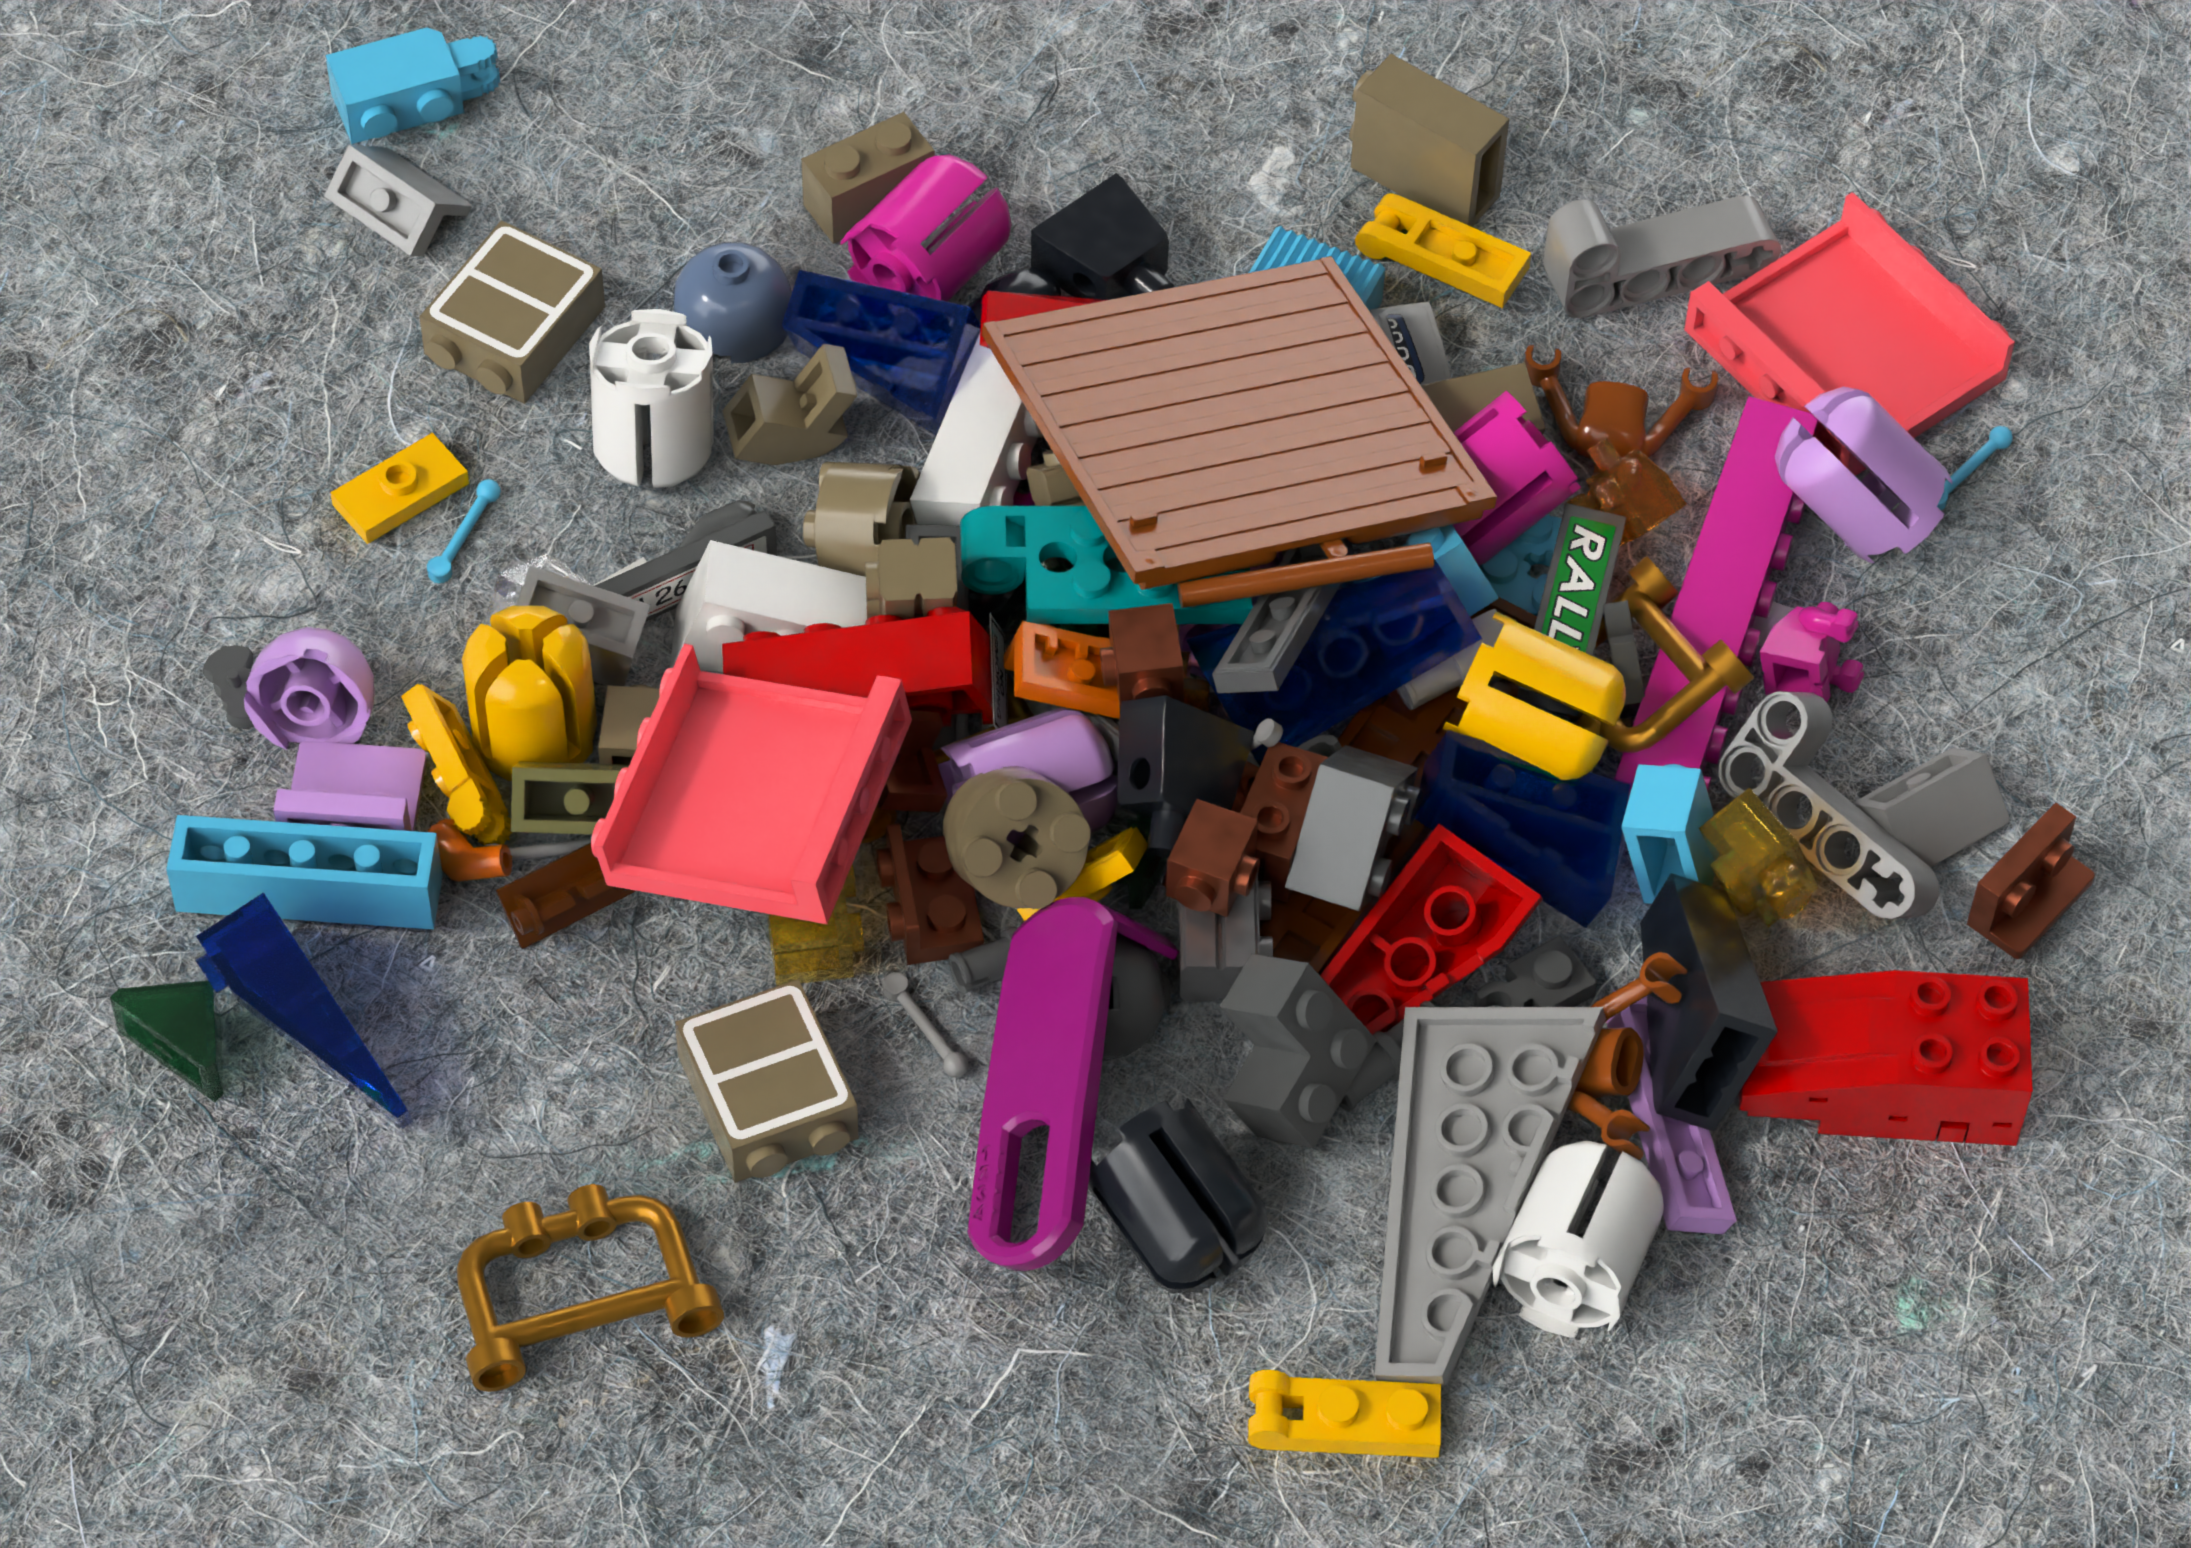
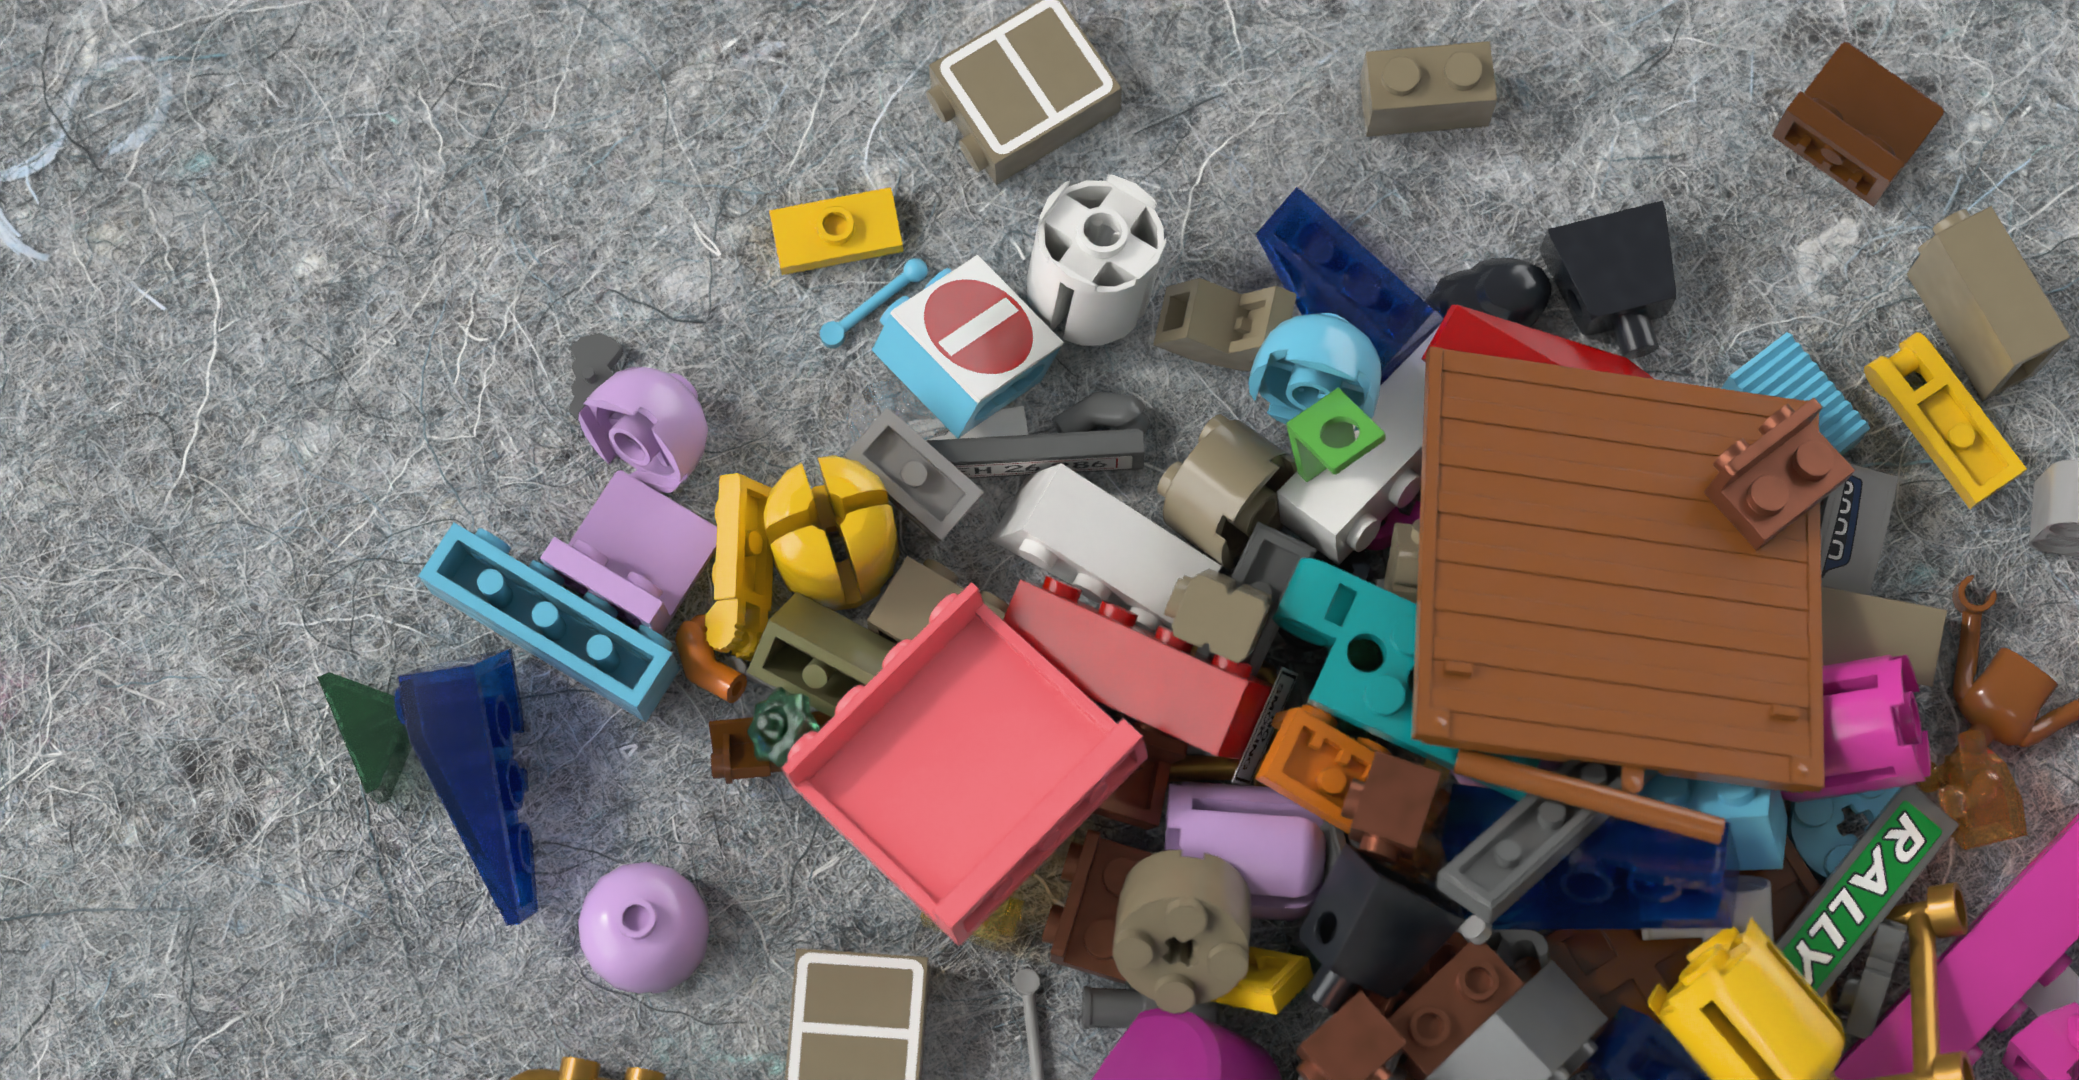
camera: 30 degrees right, 20 degrees up
sand blue cylinder [673,242,793,363] -> none
dark pink cylinder [840,154,1012,326] -> none
none -> lavender cylinder [578,862,710,994]
none -> clear green piece [747,686,819,769]
none -> piece [872,255,1064,439]
none -> medium azure cylinder [1249,313,1381,431]
none -> bright green bracket [1286,388,1386,482]
none -> copper bracket [1704,397,1855,551]
none -> reddish brown bracket [1772,42,1944,207]

